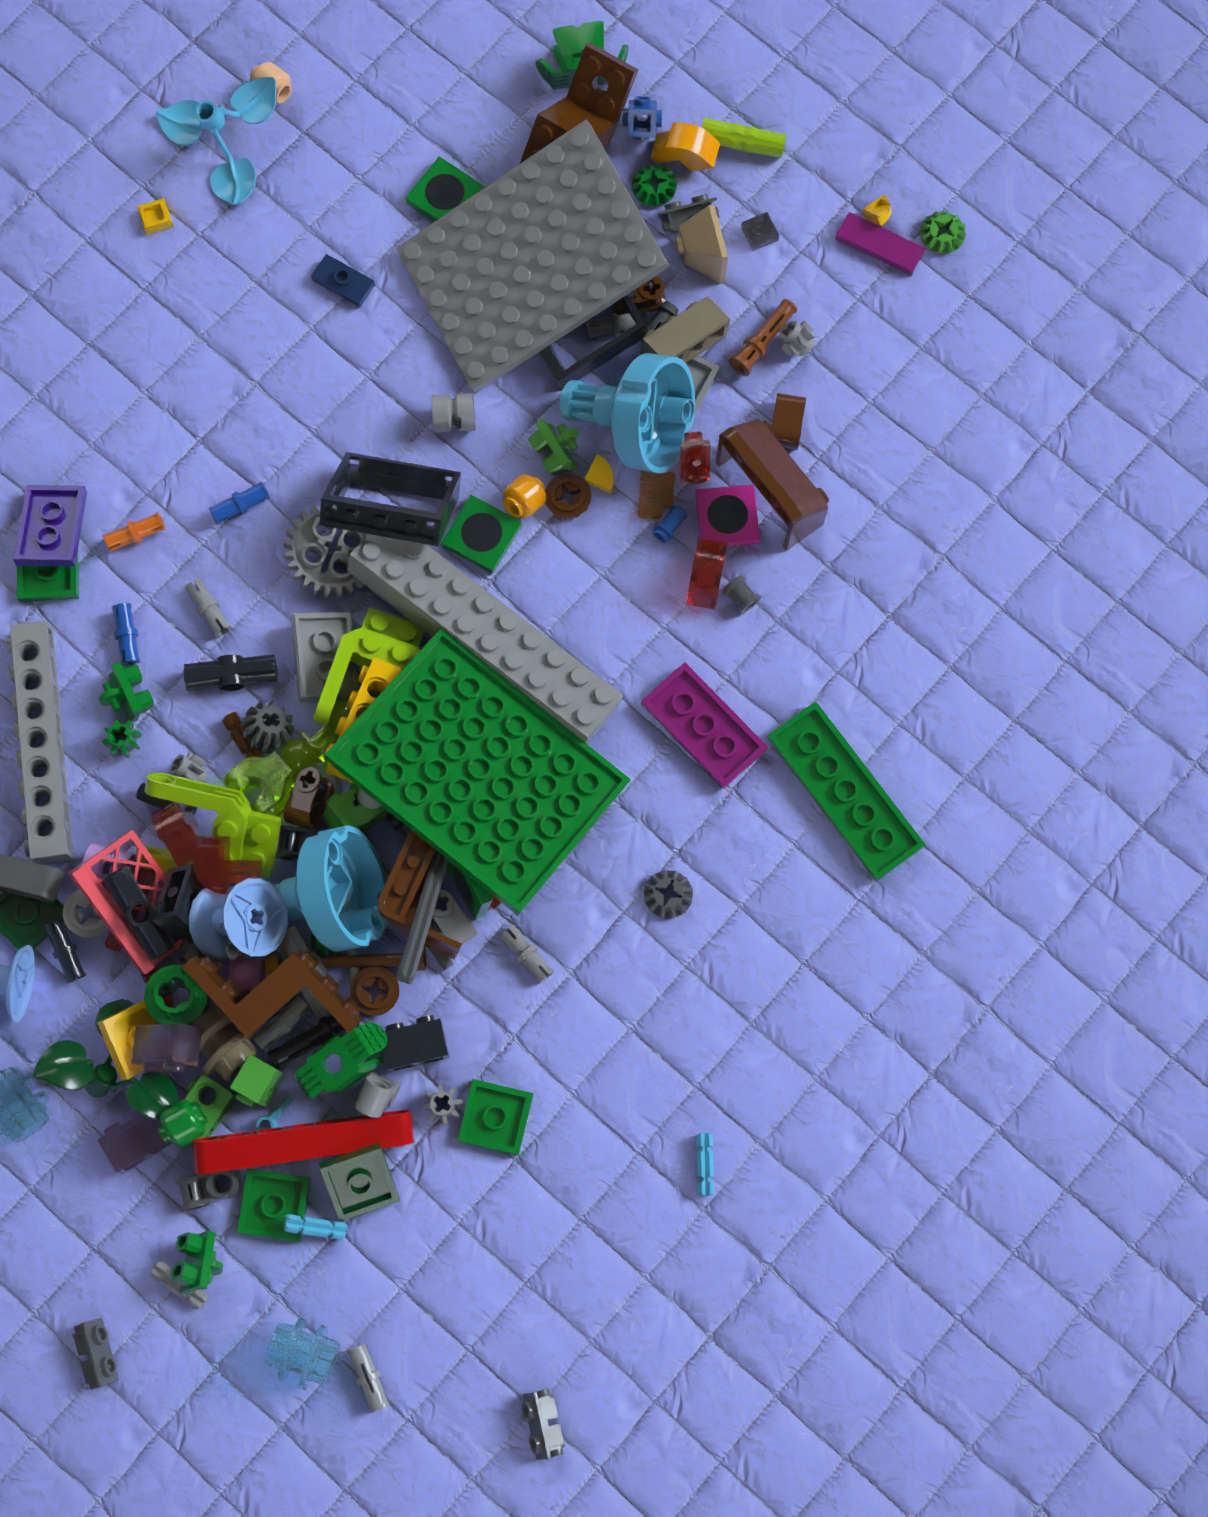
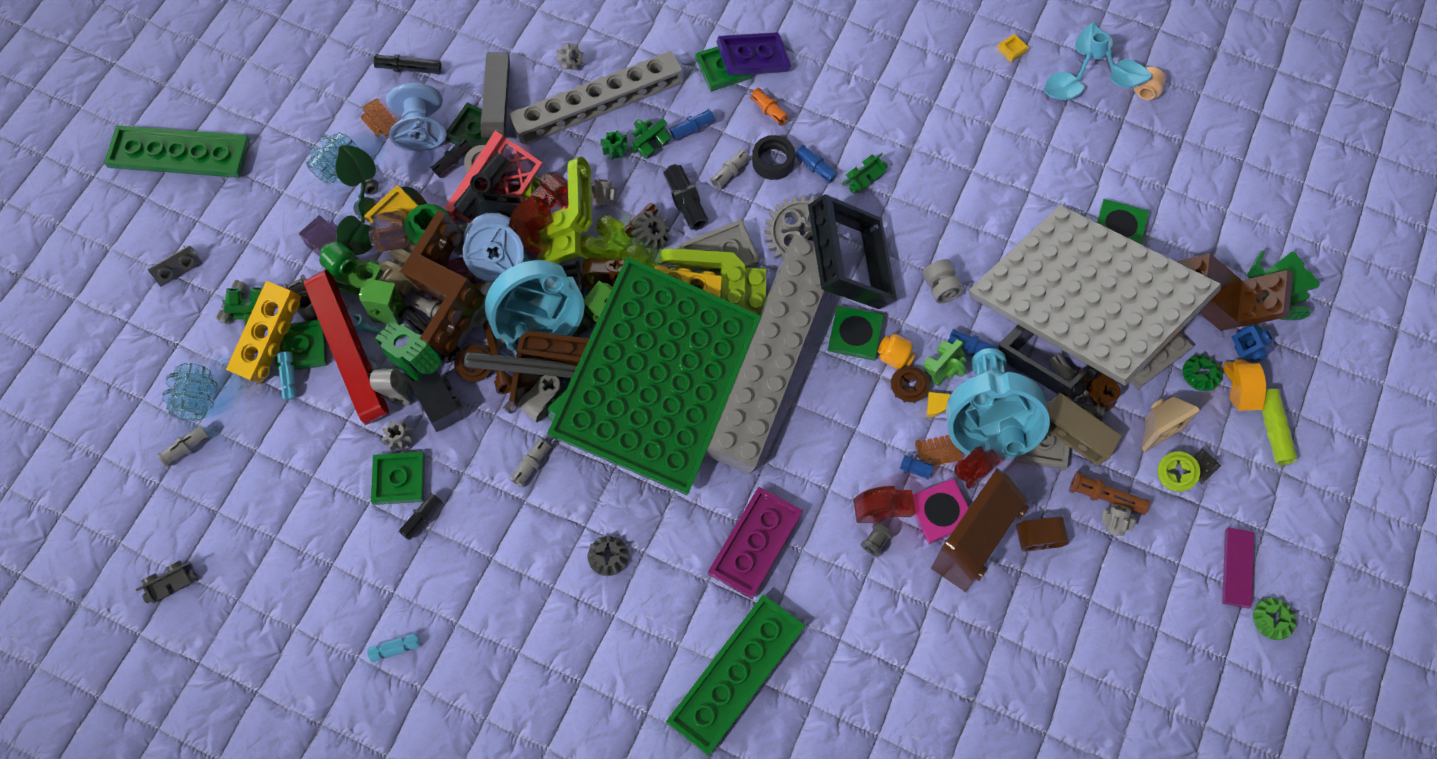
camera: 75 degrees right, 10 degrees down
dark blue plate [311,254,375,307] -> none
tile [319,1142,400,1222] -> none
dark grey hinge [658,194,719,233] -> none
yellow tile [861,195,892,226] -> none
none -> yellow brick [226,281,302,384]
none -> black axle [399,493,443,540]
none -> black tyre [752,135,795,180]
none -> green hinge [841,153,888,194]
none -> blue pin [947,329,998,354]
none -> lime gear [1157,451,1200,492]

